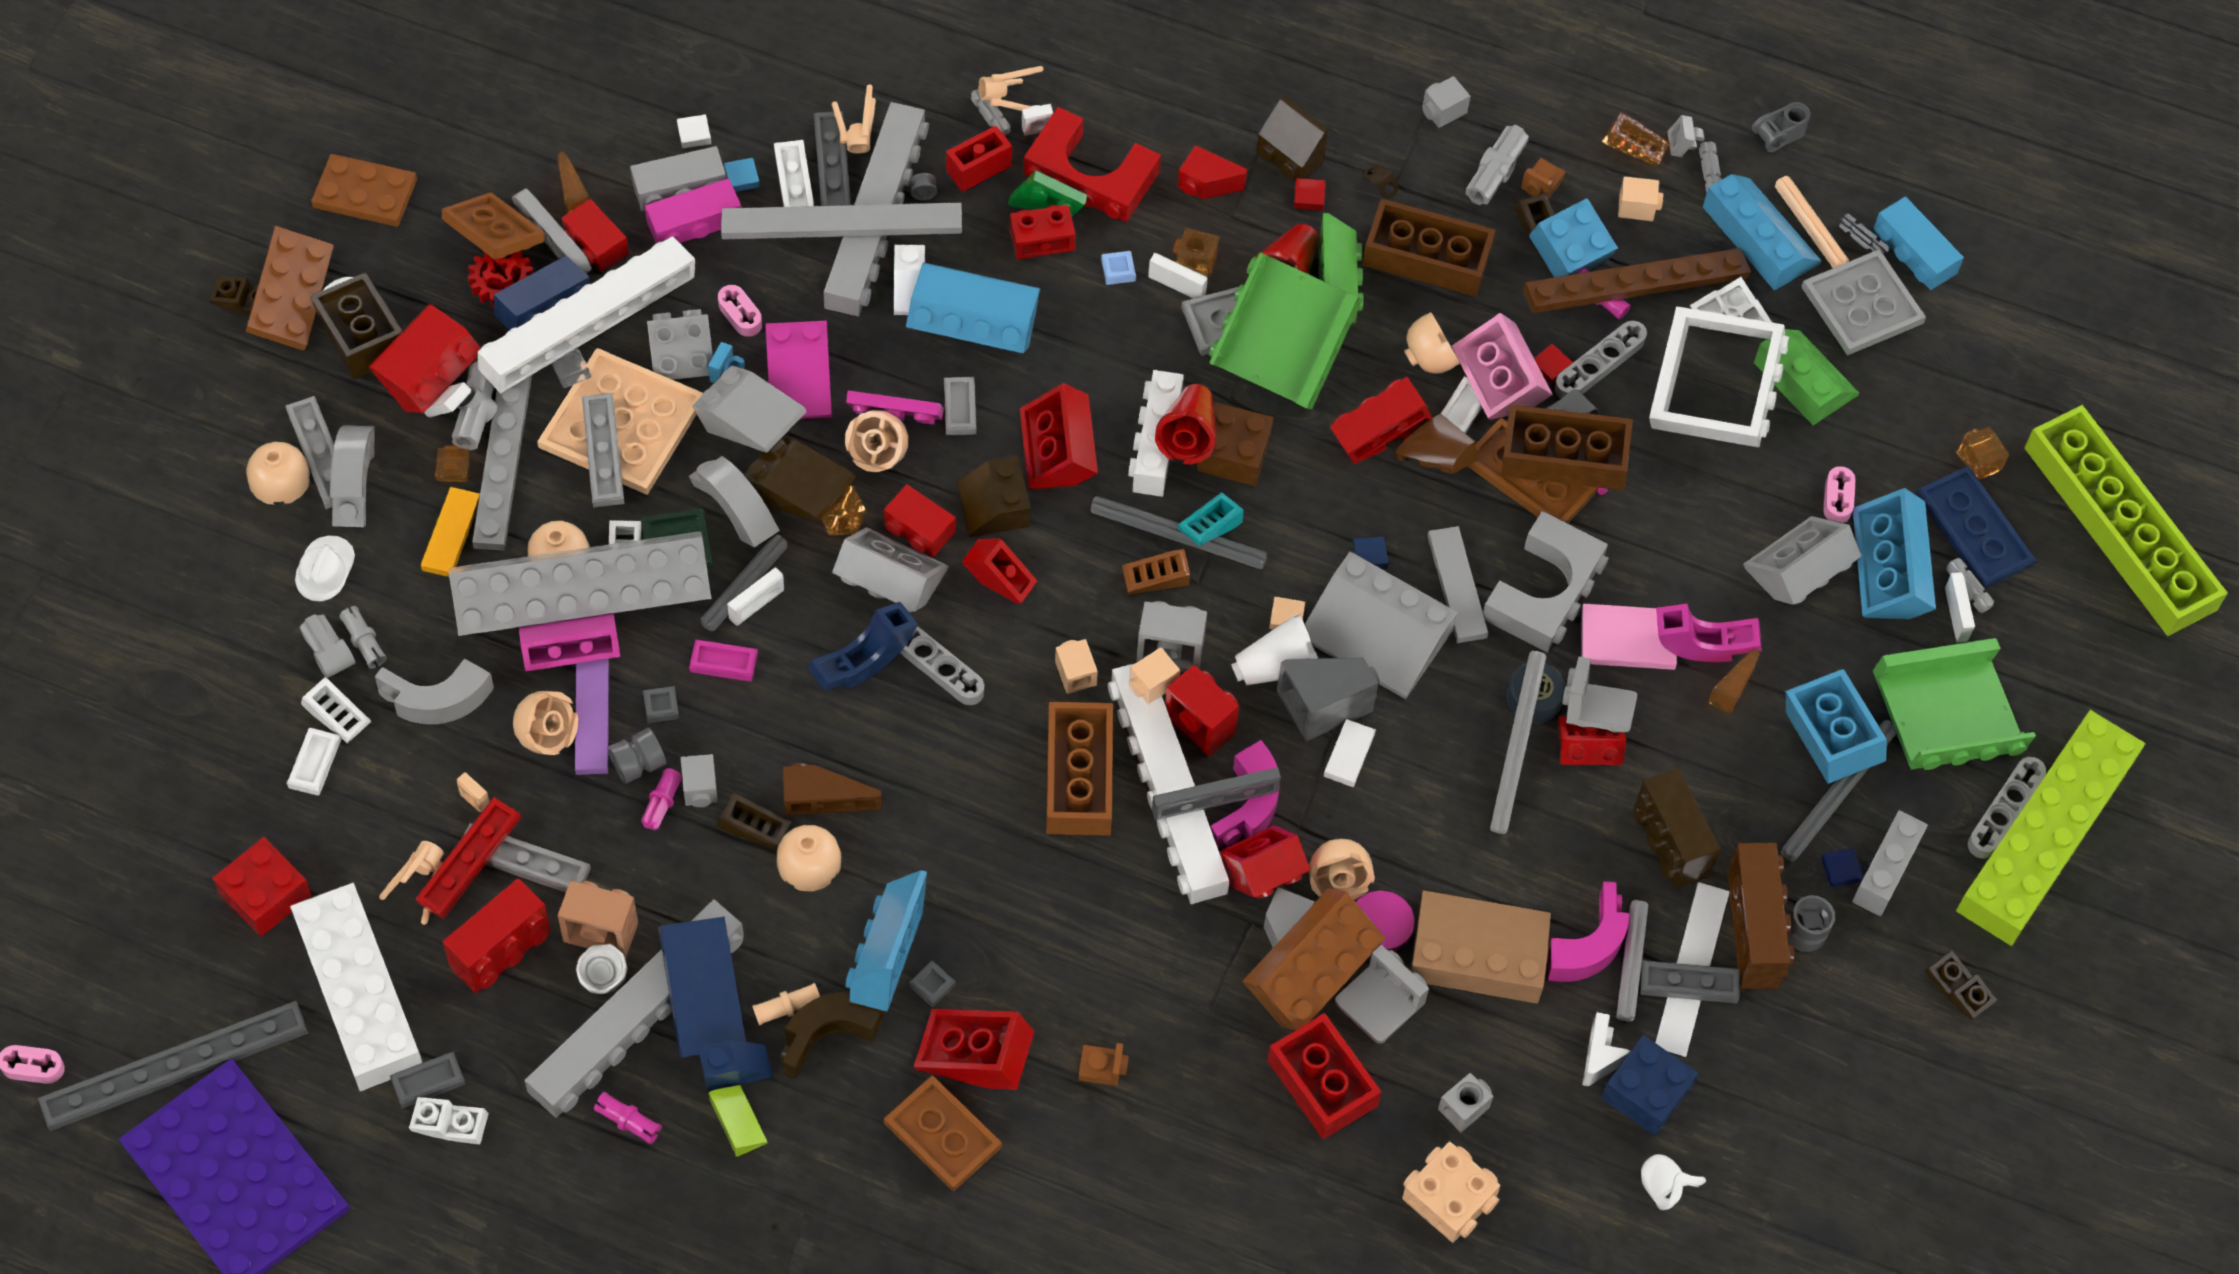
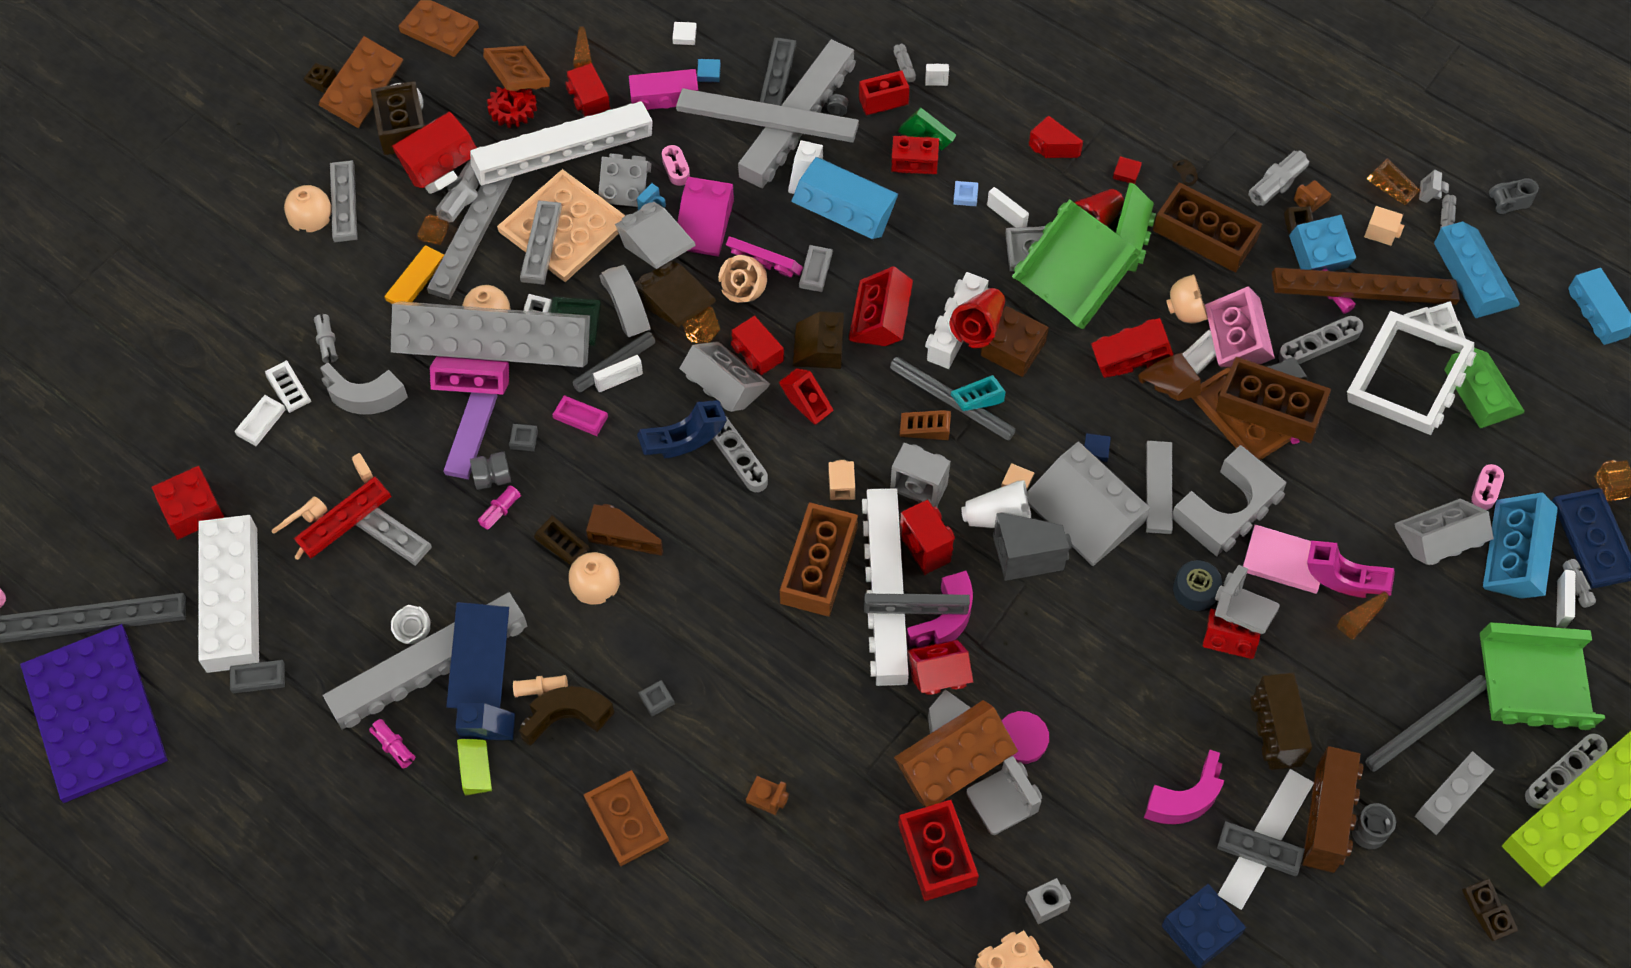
camera: 20 degrees right, 0 degrees up
white piece [295,536,355,601] -> none
light grey piece [300,614,355,678] -> none
light grey arch [330,425,375,527] -> none
white slope [409,1097,489,1145] -> none
red brick [442,878,551,994] -> none
dark blue brick [494,255,589,330] -> none
light grey beam [512,188,592,274] -> none
light nougat cylinder [513,691,578,755] -> none
clear tile [551,347,592,388] -> none
nougat brick [558,880,638,958] -> none
light grey brick [630,146,726,211] -> none
light grey brick [681,754,718,807] -> none
white plate [774,140,814,207] -> none
light nougat plant [832,84,876,153] -> none
dark azure slope [846,870,927,1011] -> none
red slope [914,1009,1035,1090] -> none
light nougat plant [978,66,1043,111] -> none
red arch [1023,107,1161,223] -> none
light nougat brick [1129,647,1180,704] -> none
clear orange brick [1173,228,1220,277] -> none
slope [1257,96,1328,181] -> none
light nougat cylinder [1309,839,1375,900] -> none
white tile [1324,719,1376,787] -> none
medium nougat slope [1410,890,1551,1004] -> none
light grey brick [1422,76,1470,128] -> none
light grey axle [1490,651,1546,834] -> none
red tile [1534,344,1573,385] -> none
white slope [1582,1012,1631,1086] -> none
light grey axle [1616,900,1648,1022] -> none
light nougat axle [1775,176,1849,268] -> none
dark azure brick [1786,669,1887,784] -> none
light grey plate [1802,249,1926,356] -> none
clear blue tile [1821,848,1863,887] -> none
axle [1839,213,1890,257] -> none

